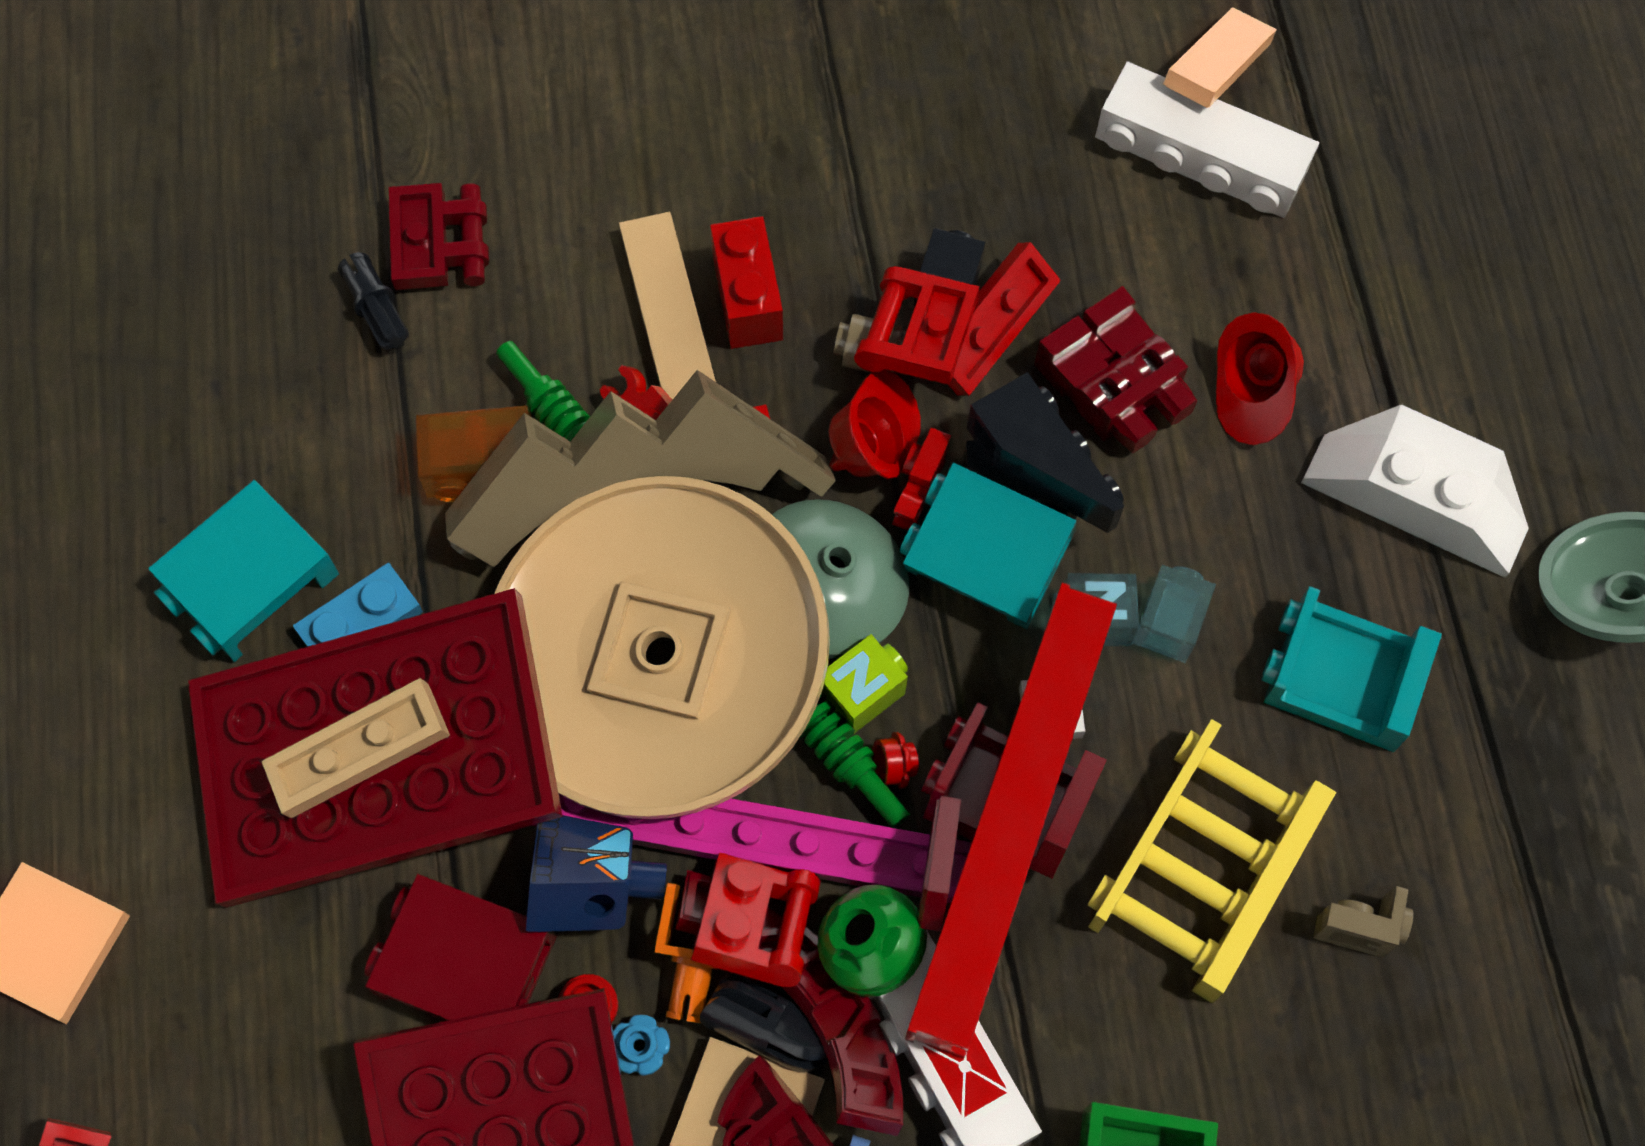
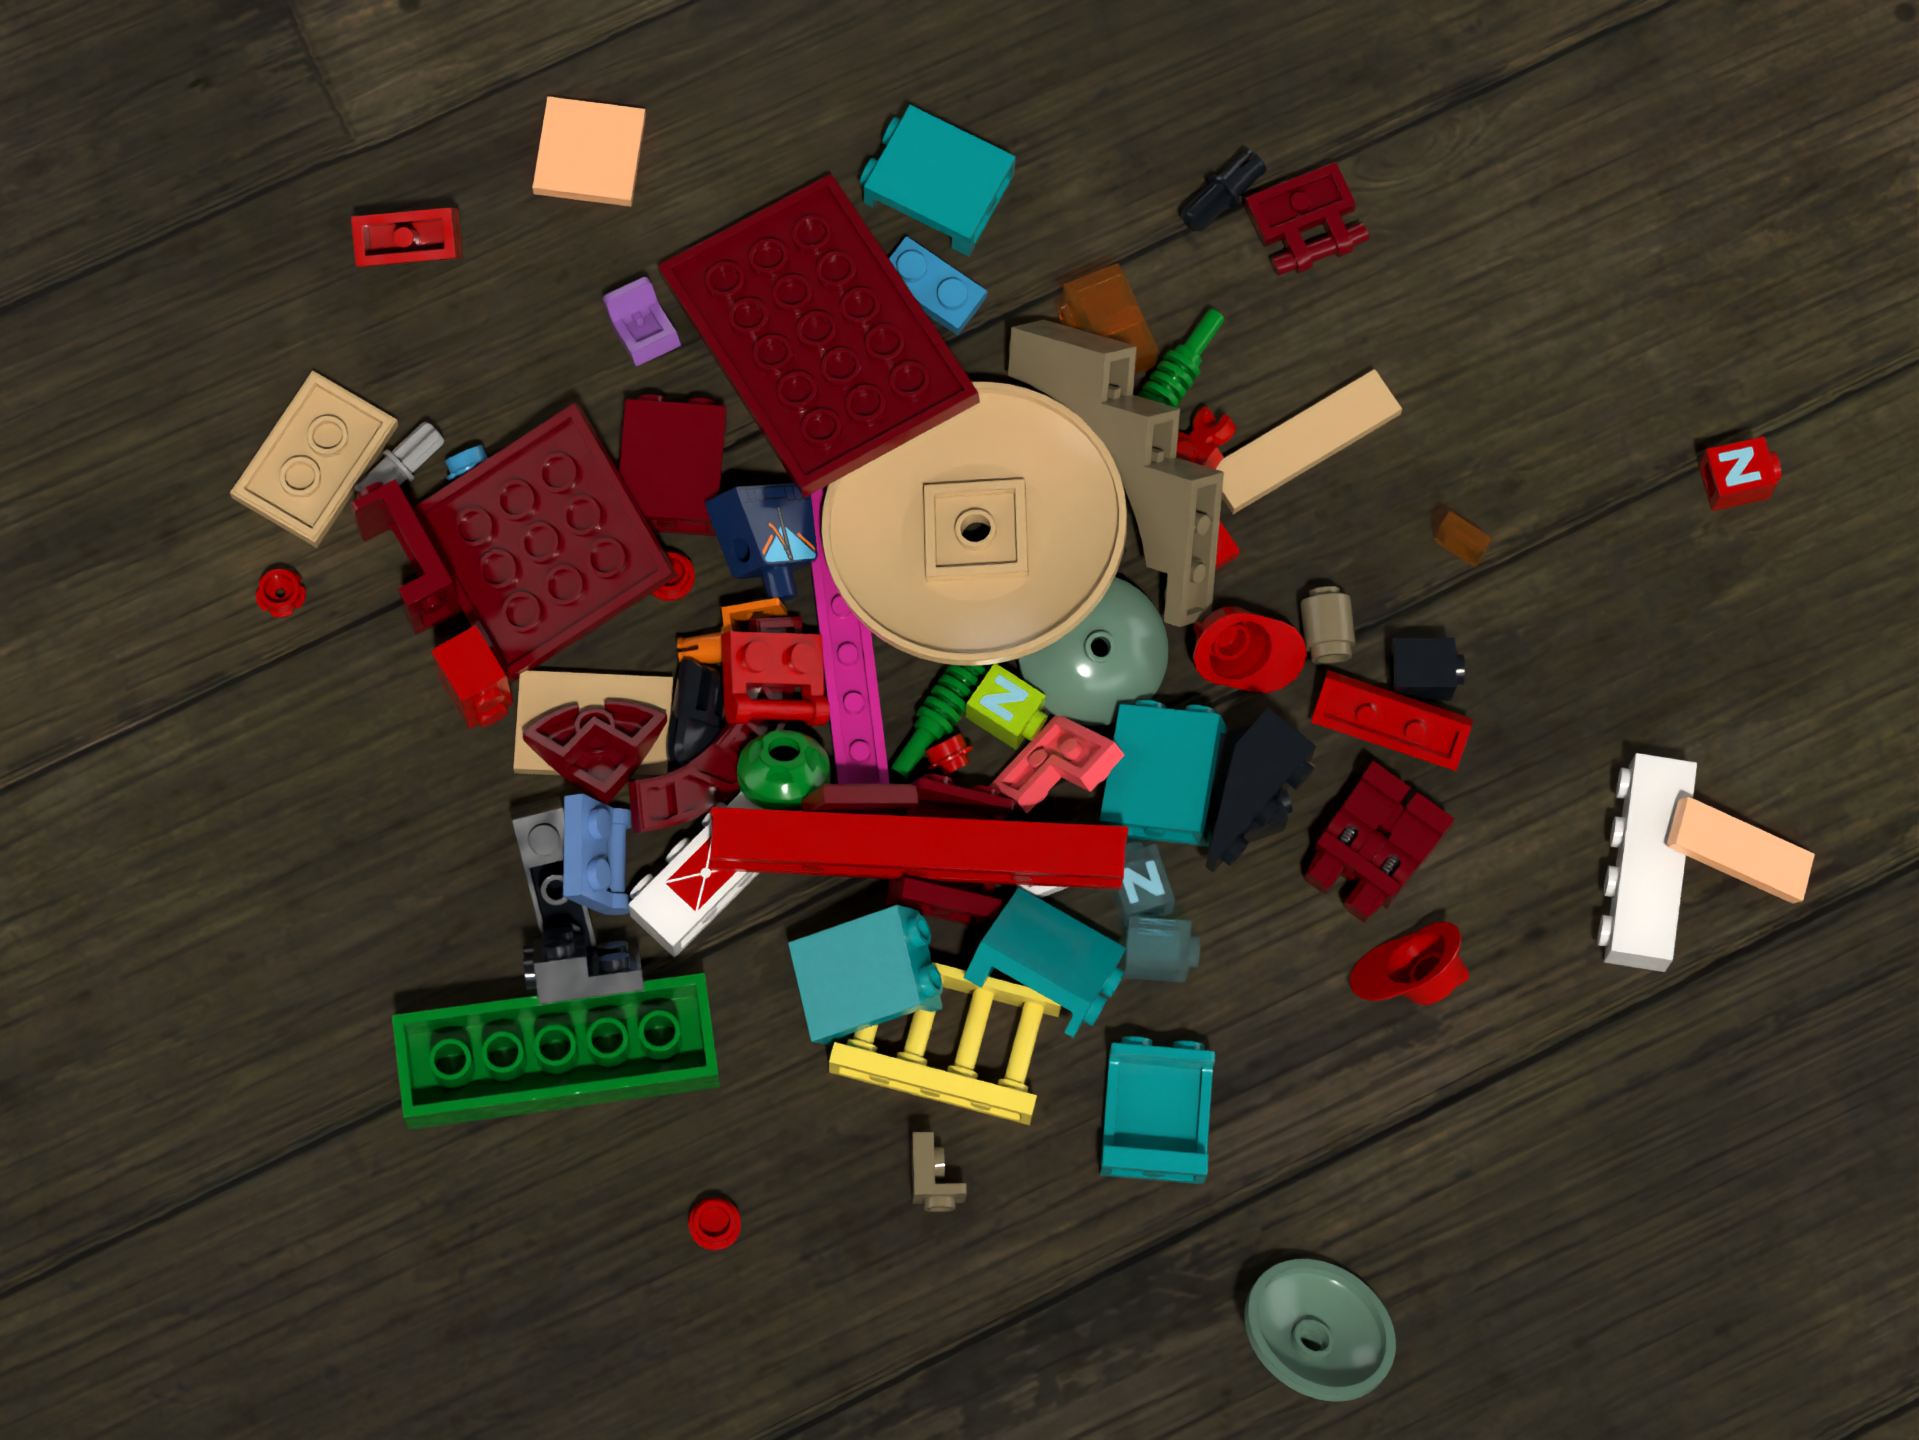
camera: 70 degrees right, 5 degrees up
tan plate [262,678,450,818] -> none
dark azure plate [613,1015,670,1076] -> none
red brick [710,216,783,349] -> none
red plate [854,266,980,385] -> none
red plate [892,427,952,531] -> none
white wedge [1301,405,1529,578] -> none
none -> medium lavender bracket [603,277,681,367]
none -> teal panel [788,905,943,1046]
none -> teal panel [963,887,1127,1038]
none -> coral plate [989,716,1125,814]
none -> clear orange tile [1435,511,1492,567]

